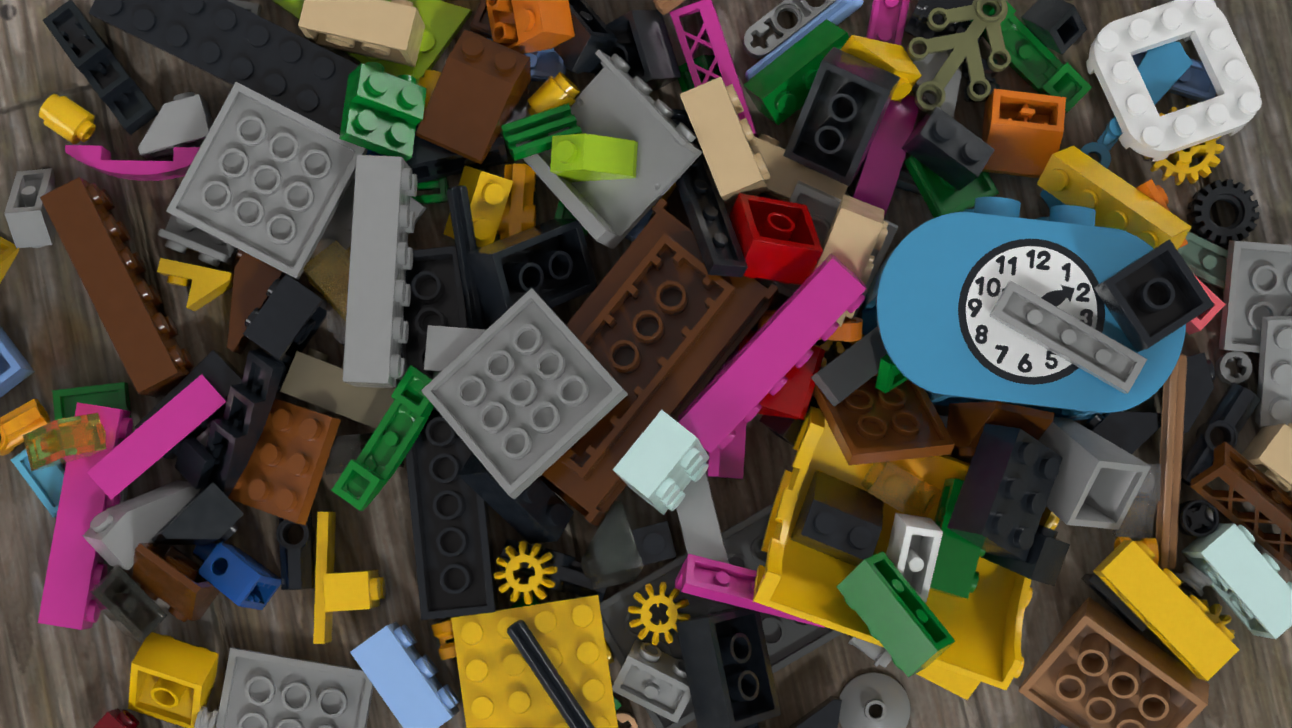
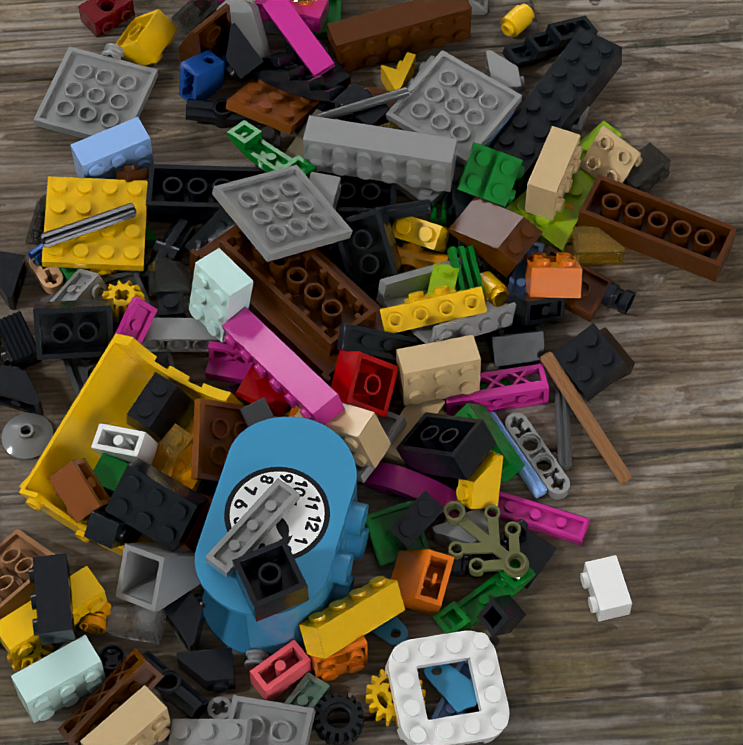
camera: 95 degrees right, 25 degrees down
dark pink slope [65,145,200,181] -> none
yellow piece [313,512,336,644] -> none
yellow brick [323,570,386,612] -> none
yellow gear [494,541,558,605] -> none
green brick [836,551,955,678] -> none
medium nougat axle [1155,354,1187,570] -> none
none -> black brick [29,553,76,645]
none -> dark orange brick [49,458,110,523]
none -> reddish brown plate [115,164,149,182]
none -> dark grey bar [314,87,409,119]
none -> yellow bracket [380,285,487,333]

